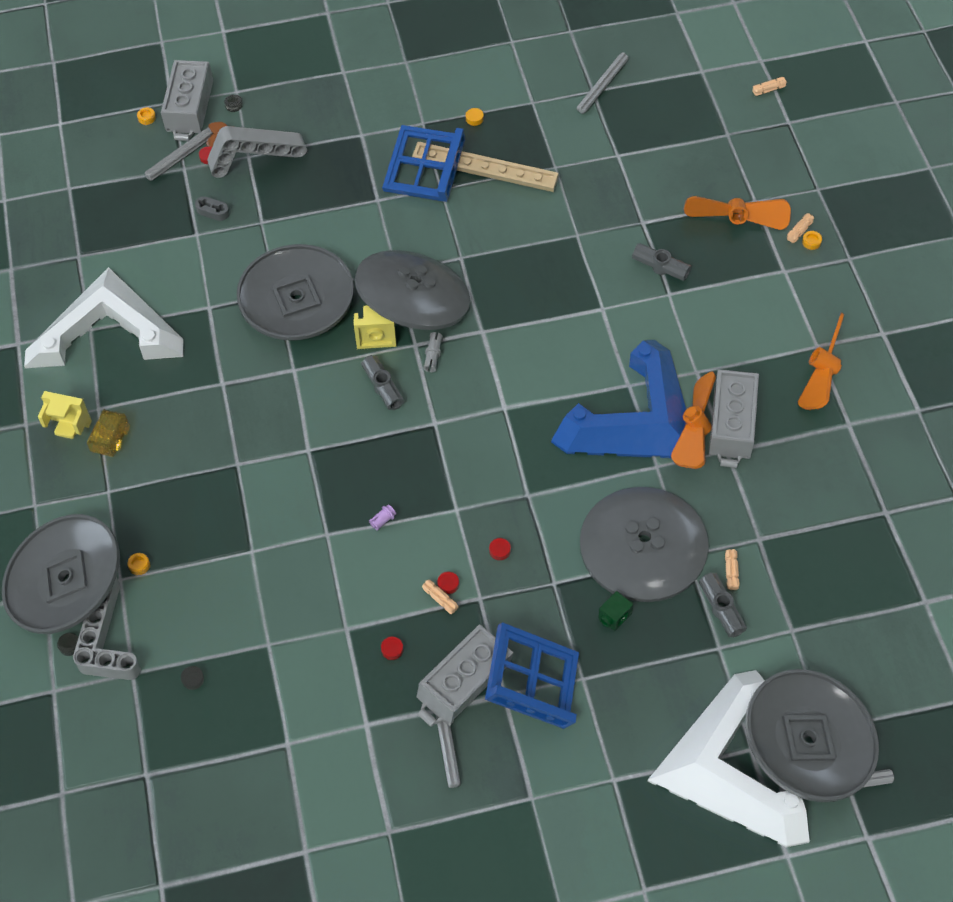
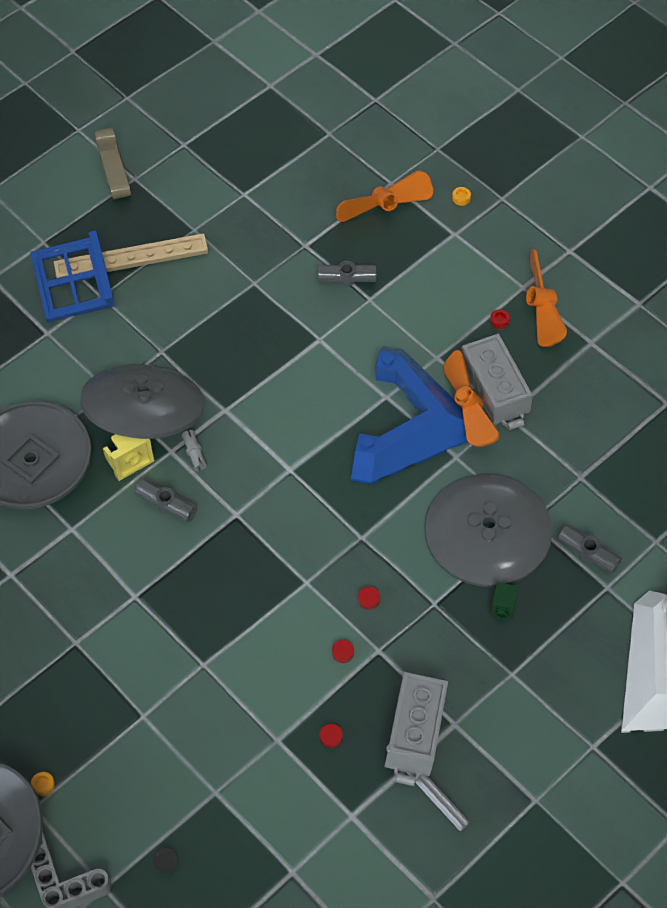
camera: 30 degrees left, 0 degrees up
clear smoke tile [57,633,78,656] -> none
lavender pin [369,505,396,531] -> none
light nougat axle [422,580,458,614] -> none
light orange tile [466,108,484,126] -> none
blue window [485,622,579,729] -> none
light grey axle [577,52,629,114] -> none
light nougat axle [725,549,739,590] -> none
light nougat axle [752,77,787,96] -> none
light nougat axle [787,213,814,243] -> none
none -> dark tan beam [94,127,131,200]
none -> red tile [490,309,510,329]

